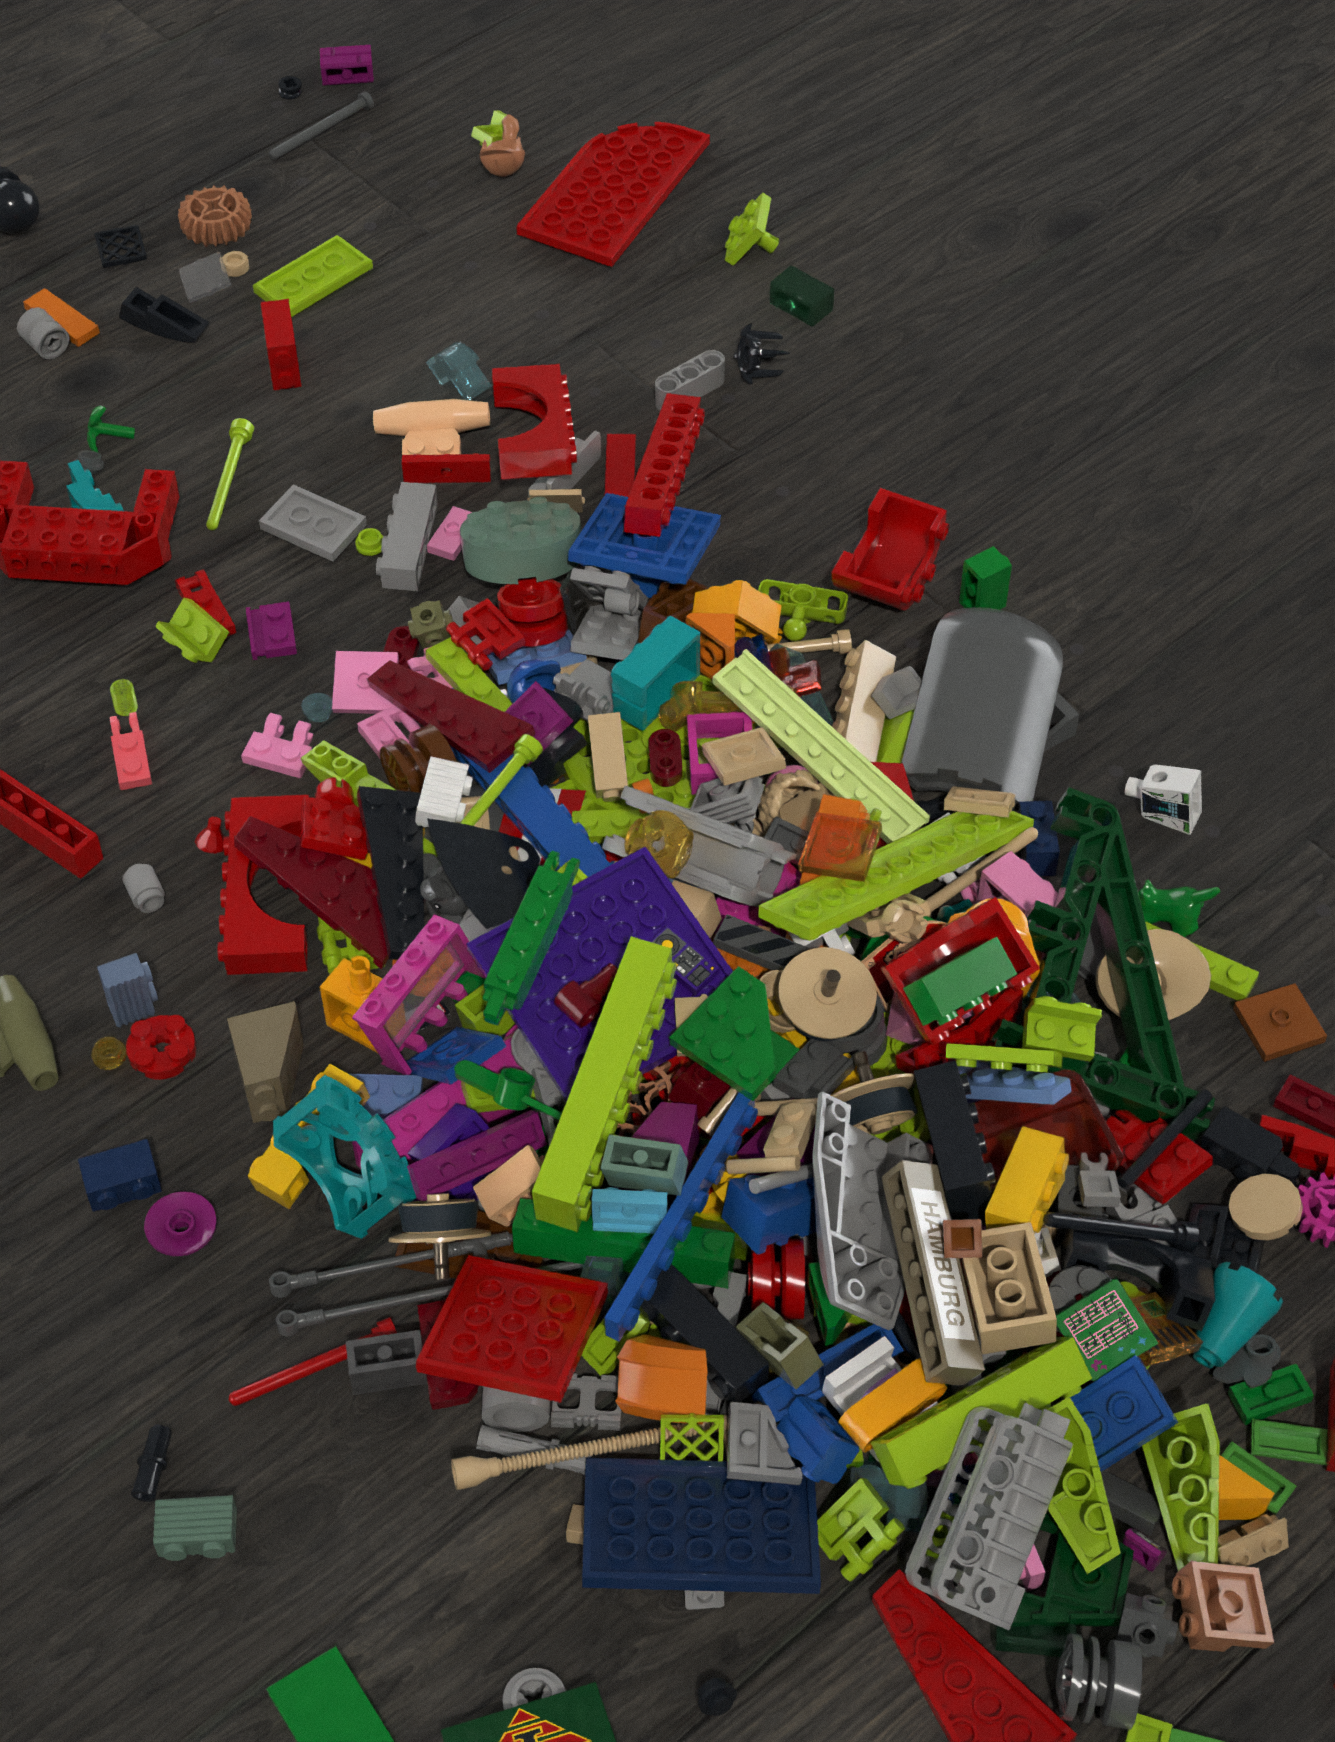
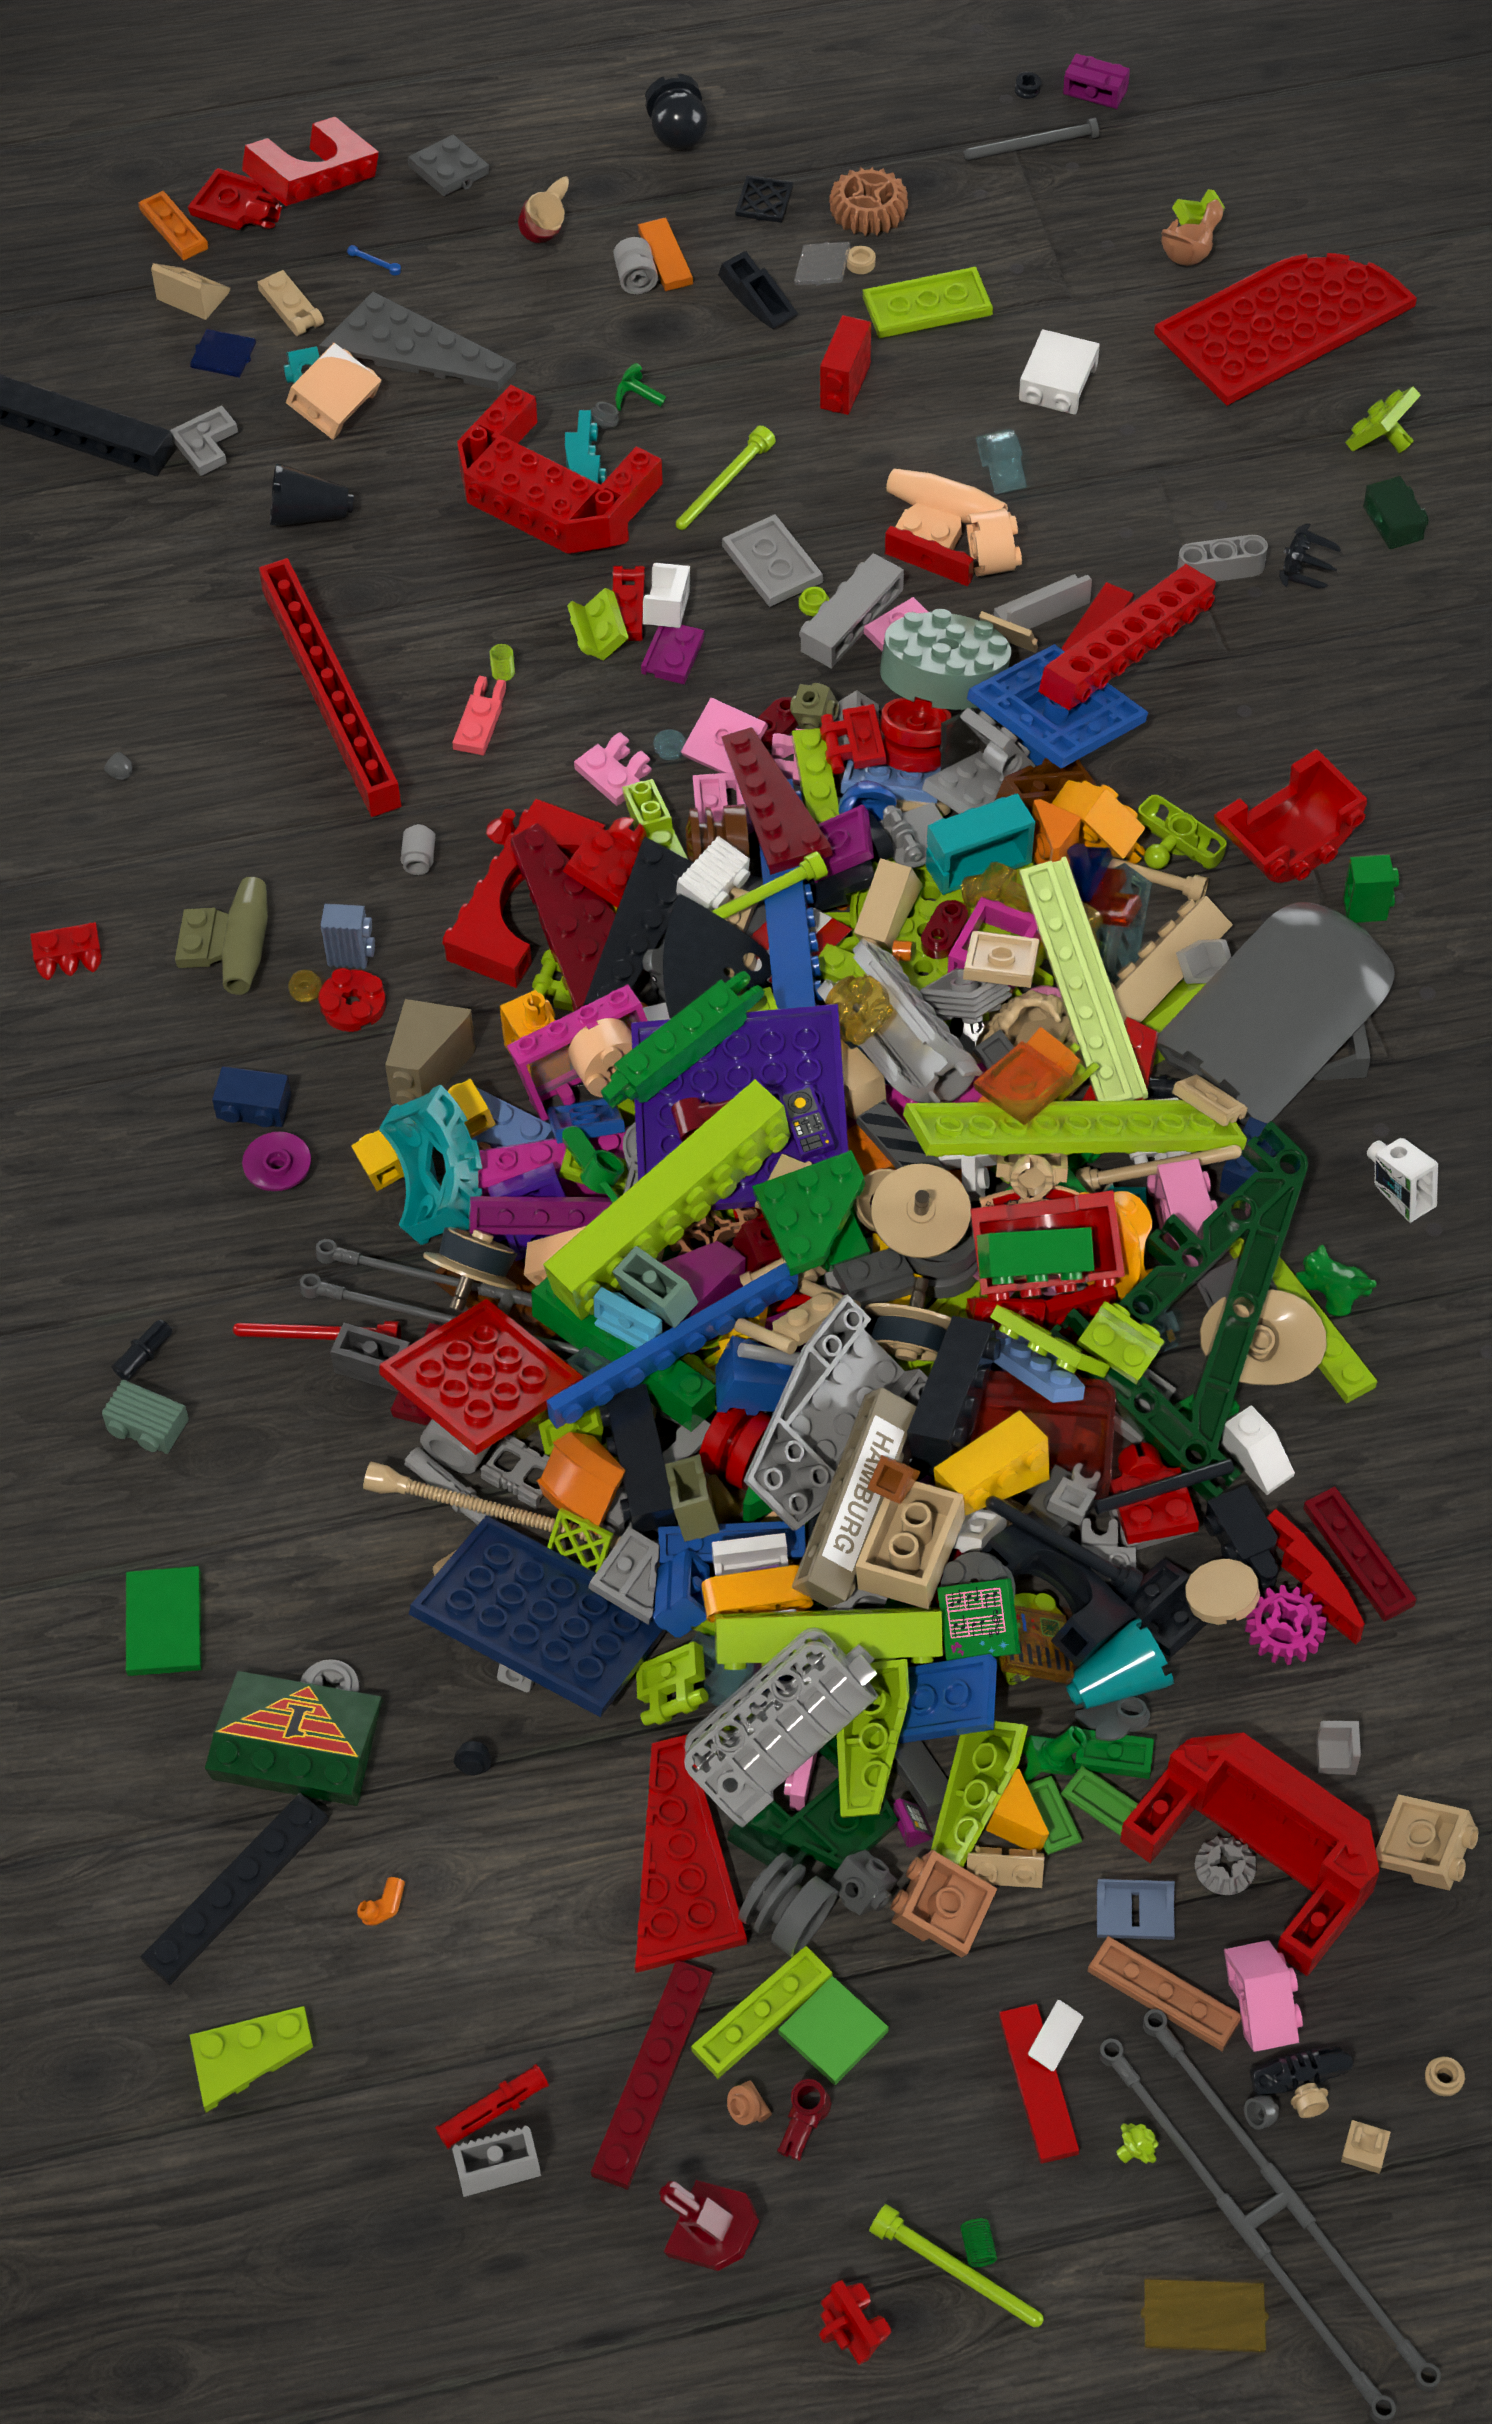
camera: 30 degrees right, 5 degrees up
red arch [492,364,577,479] -> none
dark orange plate [1233,983,1327,1062] -> none
none -> light nougat brick [568,1018,632,1098]
none -> white panel [643,563,690,628]
none -> light nougat brick [966,508,1022,577]
none -> green bracket [1016,1726,1087,1783]
none -> white panel [1019,329,1100,414]
none -> white slope [1220,1405,1295,1495]

